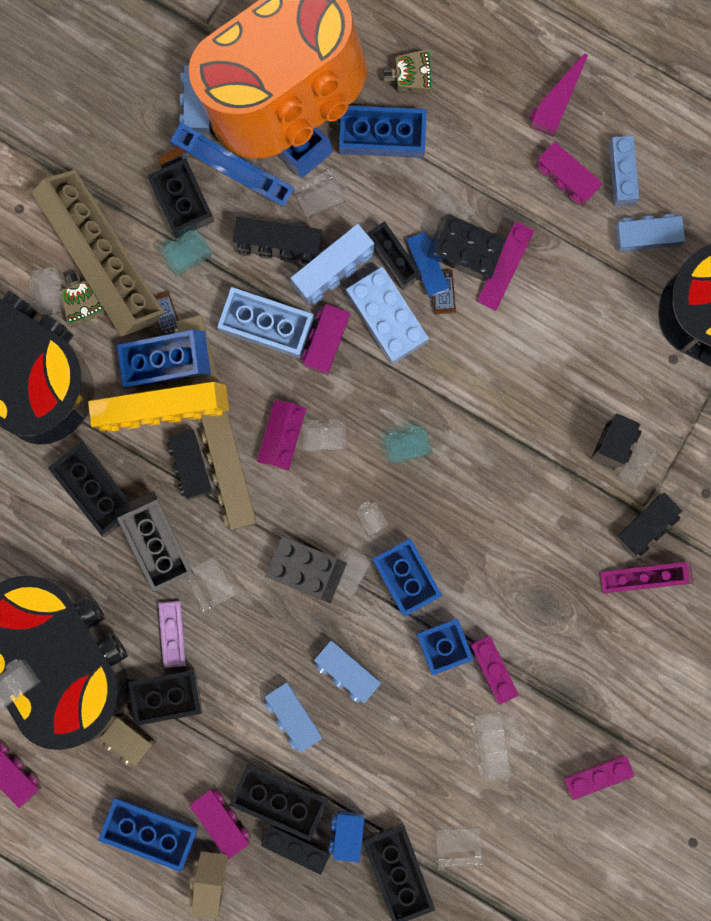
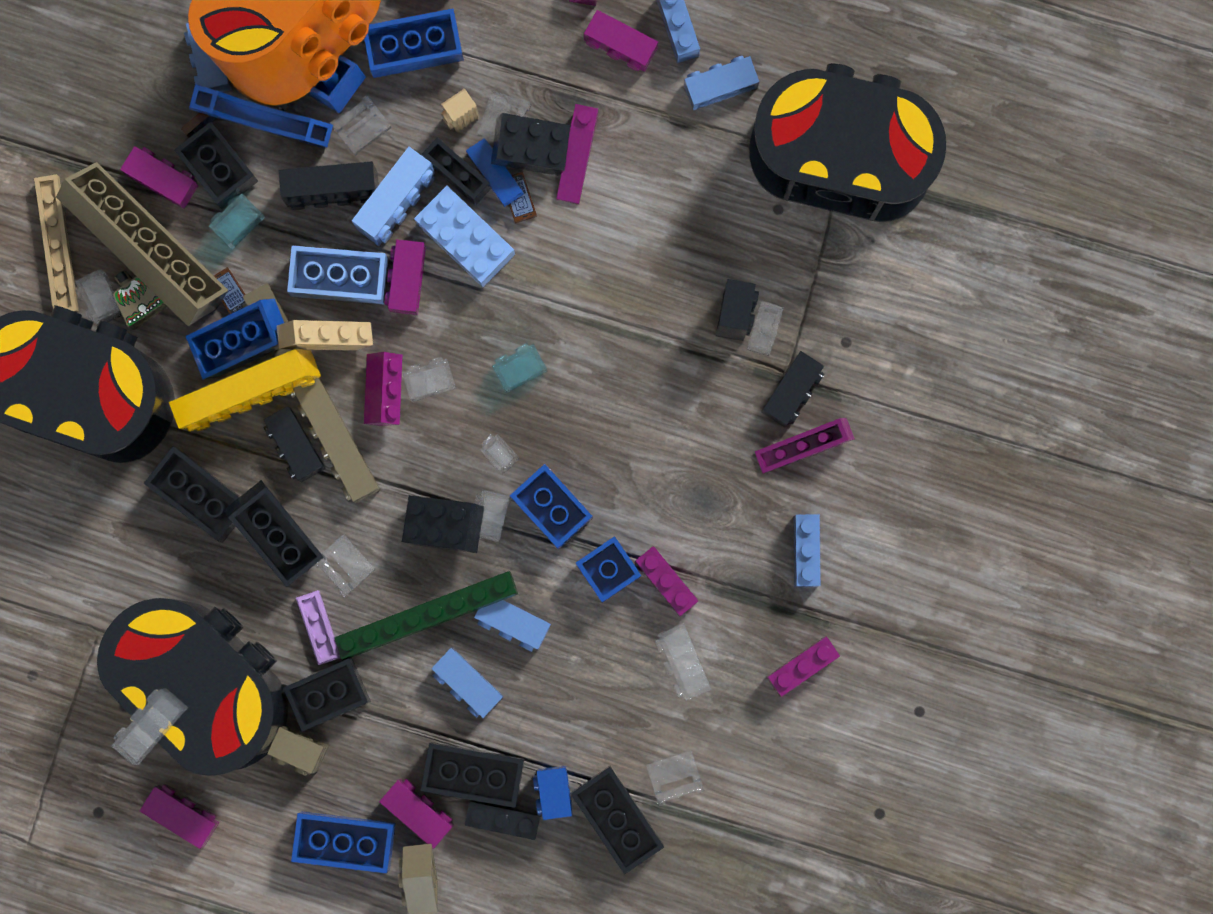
camera: 10 degrees left, 0 degrees up
none -> tan plate [34,174,79,312]
none -> magenta brick [120,146,198,209]
none -> tan brick [277,320,373,350]
none -> dark green plate [334,571,518,660]
none -> tan brick [441,89,479,132]
none -> medium blue brick [793,514,821,587]

